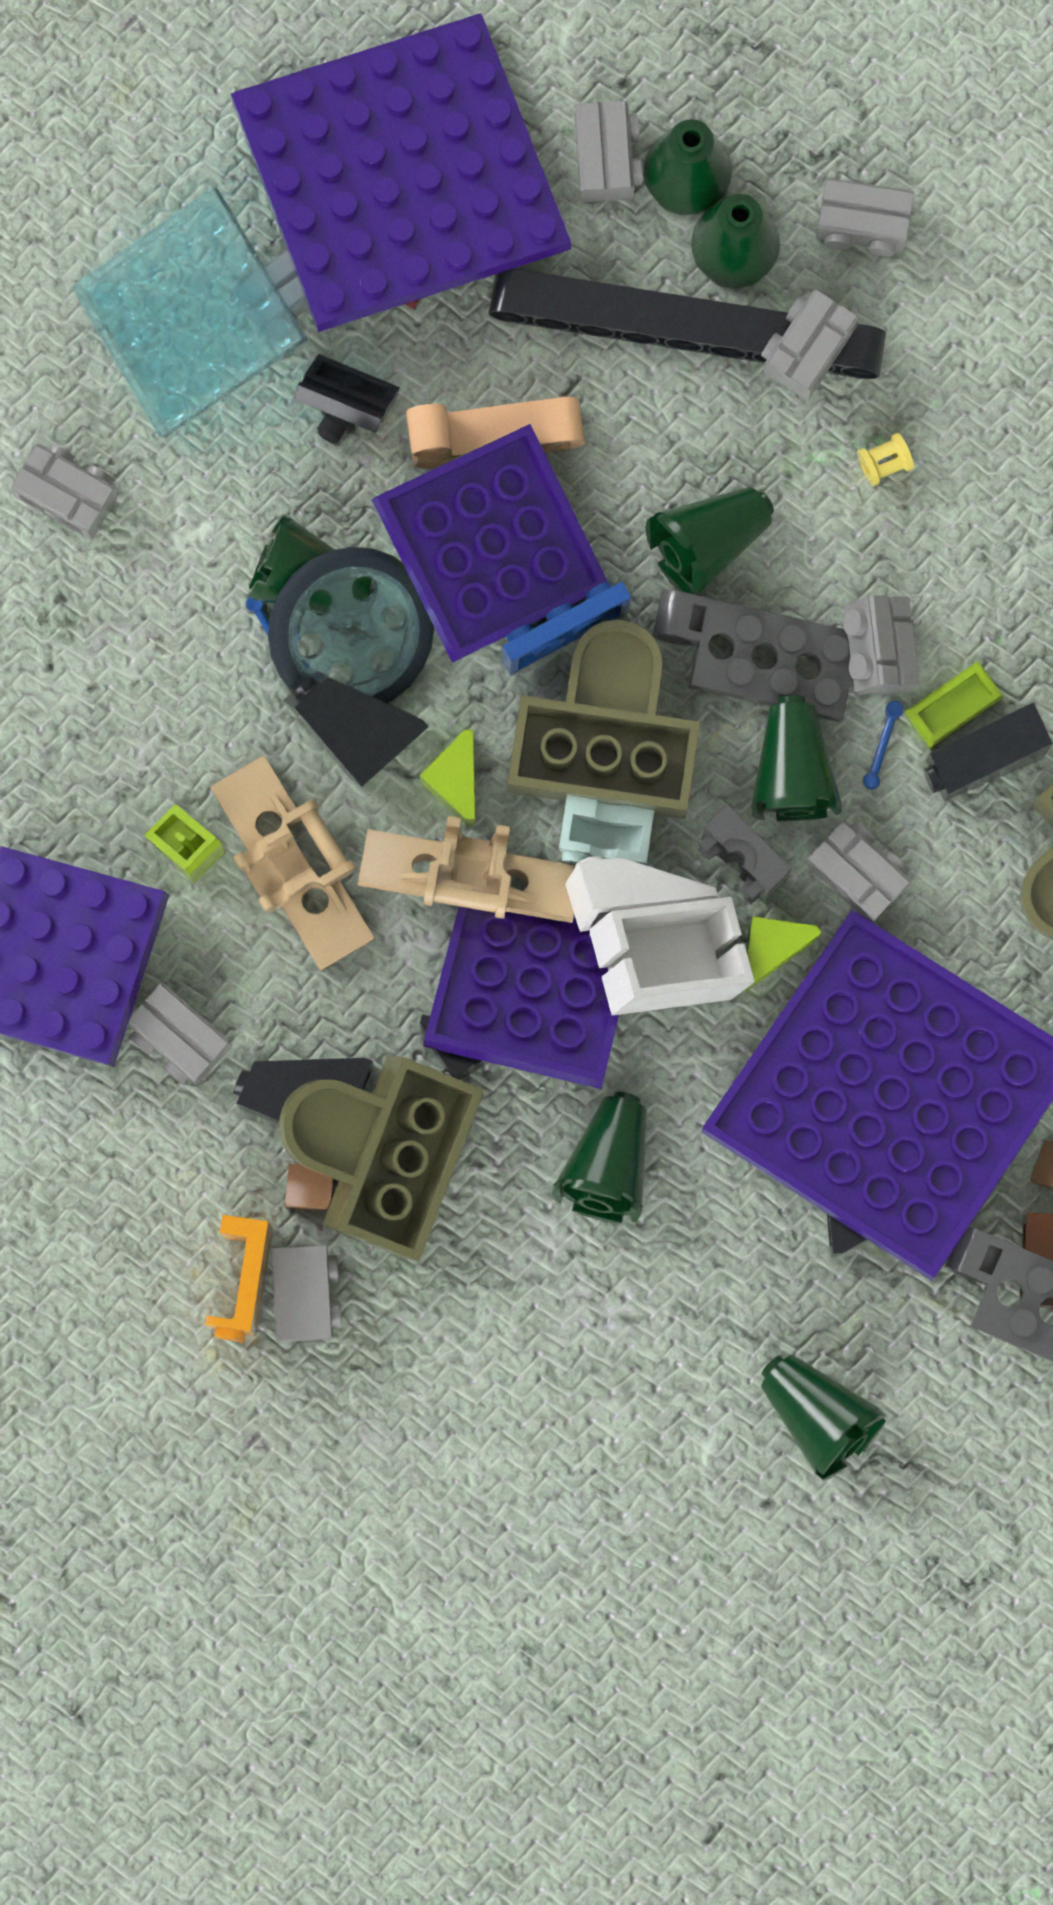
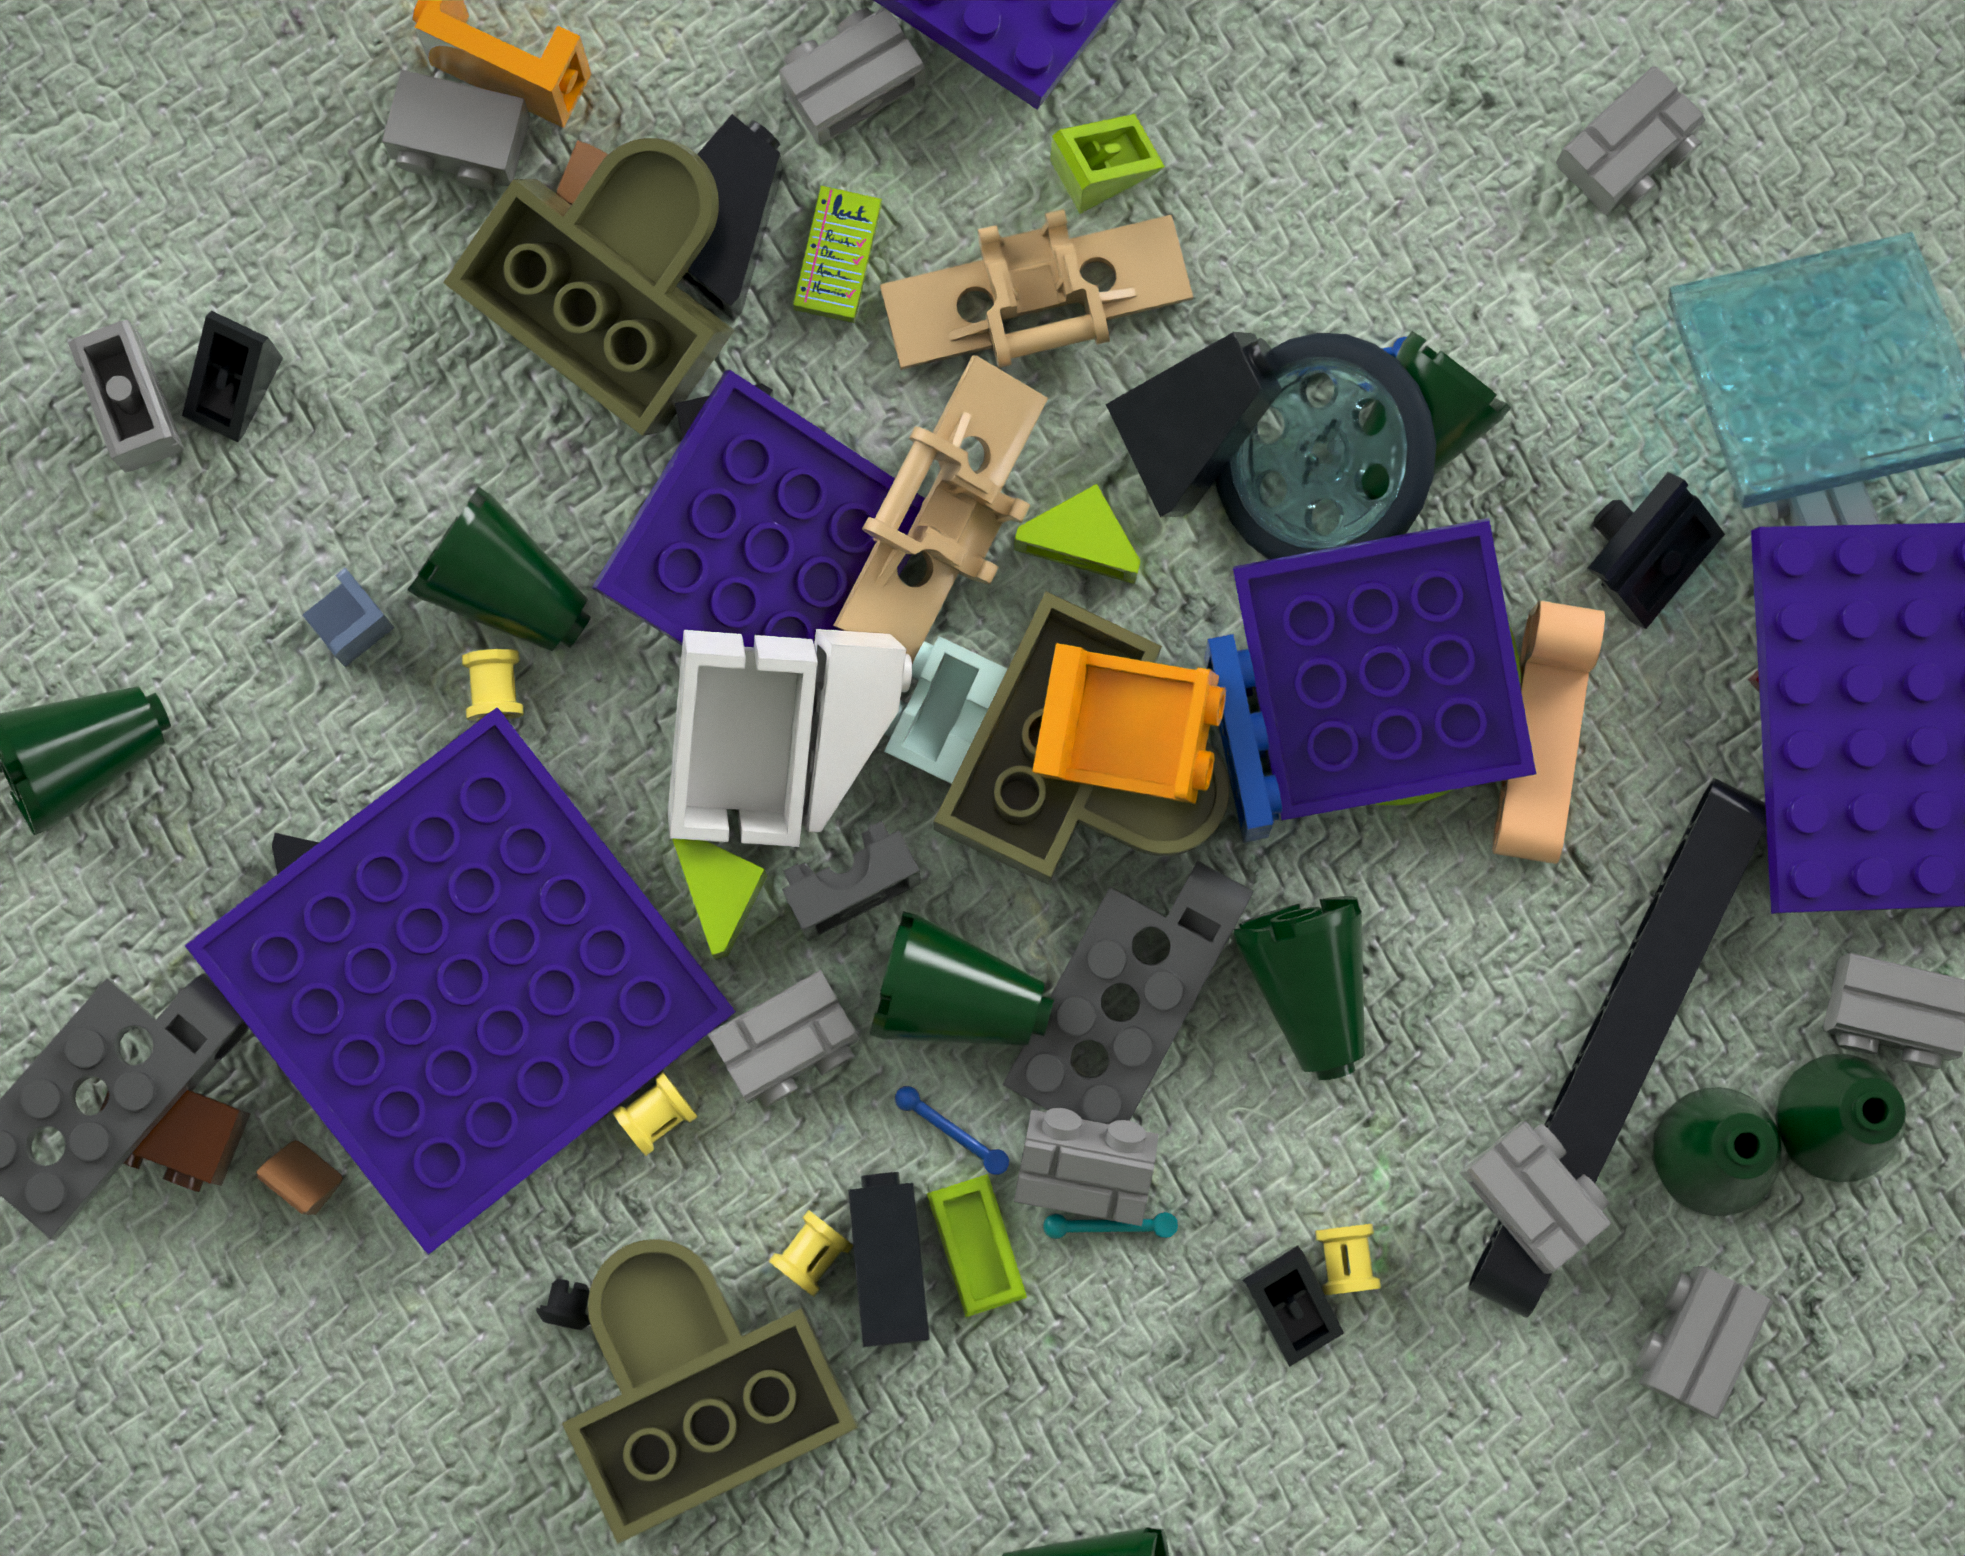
camera: 105 degrees right, 0 degrees up
none -> light grey brick [68,320,184,473]
none -> black slope [182,310,283,442]
none -> sand blue panel [302,568,395,667]
none -> light yellow bush [462,649,524,721]
none -> light yellow bush [612,1071,698,1156]
none -> light yellow bush [769,1210,854,1297]
none -> lime tile [793,186,882,323]
none -> light orange panel [1032,643,1226,804]
none -> teal hinge [1043,1212,1178,1239]
none -> black slope [1236,1246,1344,1367]

